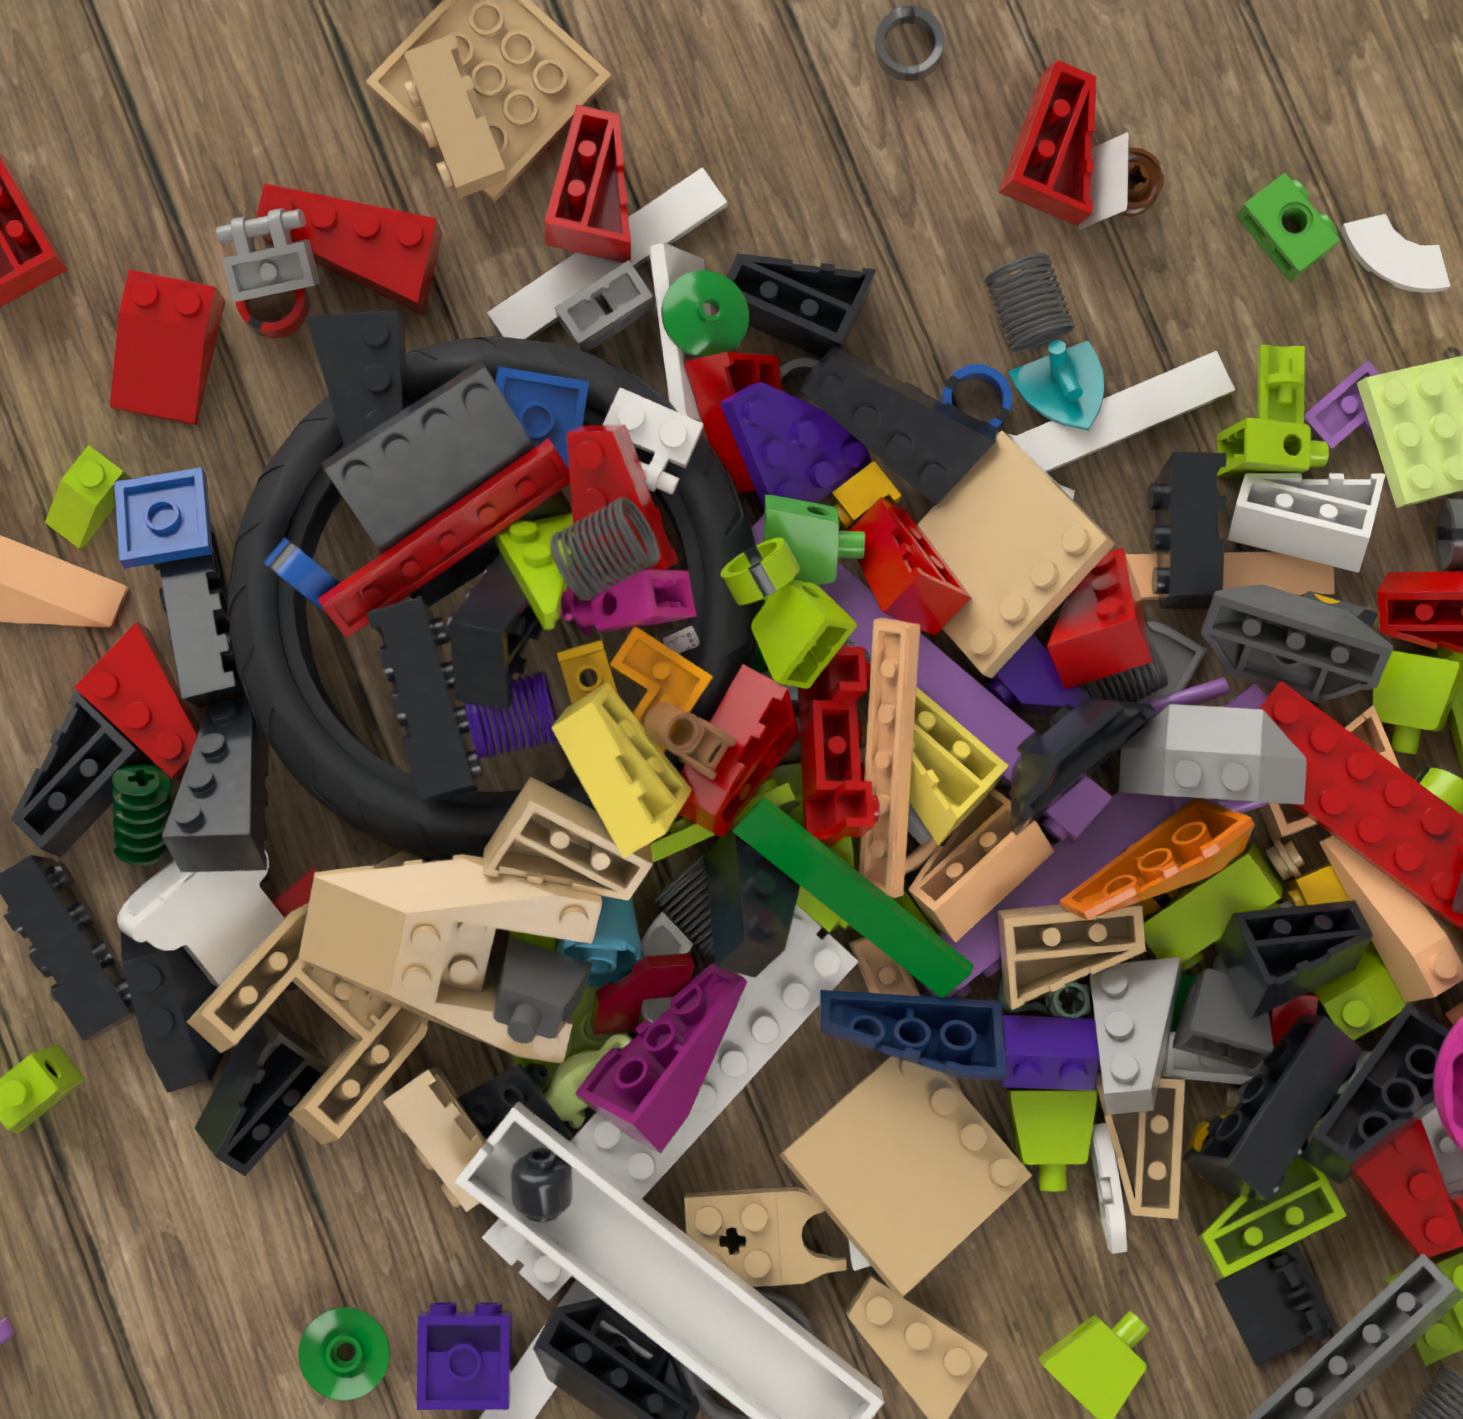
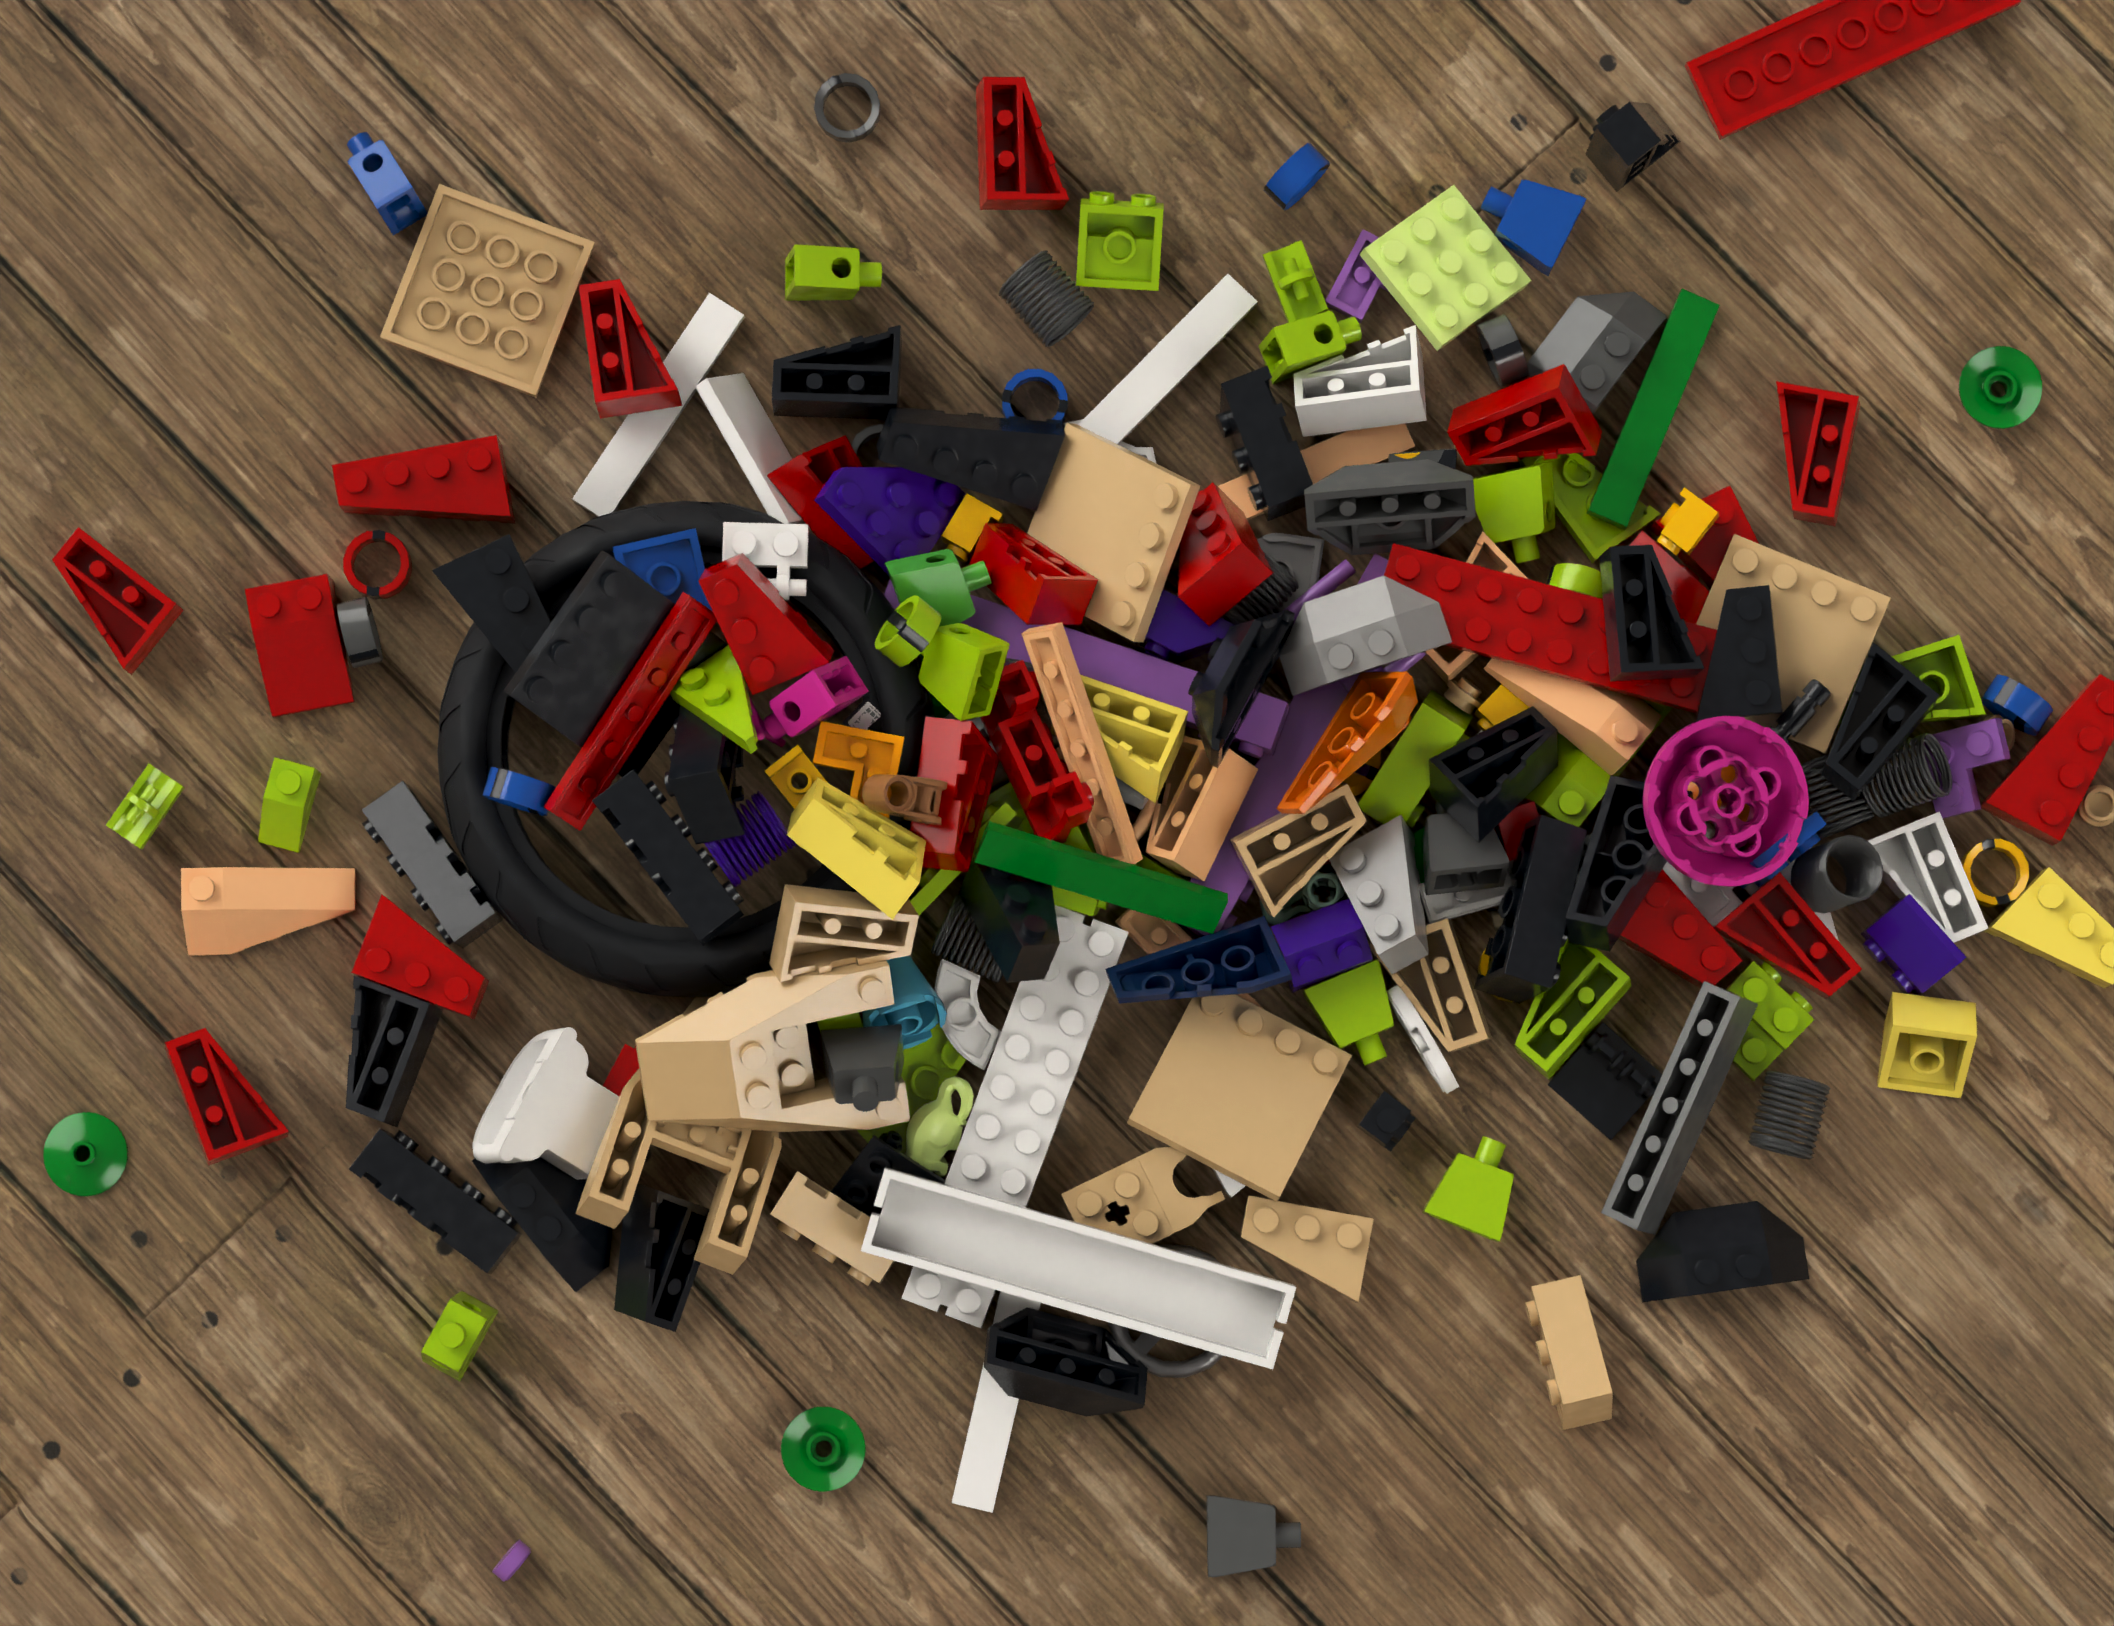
camera: 20 degrees left, 0 degrees up
dark green piece [112,764,171,866] -> none
plate [114,467,213,569] -> none
black wedge [162,698,269,872] -> none
light grey plate [216,208,320,302] -> none
tan wedge [404,33,507,199] -> none
dark purple plate [417,1302,513,1410] -> none
black head [511,1148,573,1222] -> none
dark grey piece [550,497,660,601] -> none
light grey brick [554,260,655,353] -> none
magenta wedge [575,963,747,1154] -> none
dark red tile [590,953,694,1035] -> none
green dish [661,270,749,358] -> none
teal shield [1008,340,1104,431] -> none
white sticker [1079,132,1129,229] -> none
reddish brown wheel [1118,147,1164,217] -> none
bright green brick [1236,173,1340,283] -> none
white tile [1340,214,1450,293] -> none
none -> dark grey piece [337,597,383,668]
none -> lime torso [785,244,882,301]
none -> lime plate [1076,191,1164,291]
none -> blue piece [1263,143,1330,211]
none -> black brick [1357,1091,1416,1152]

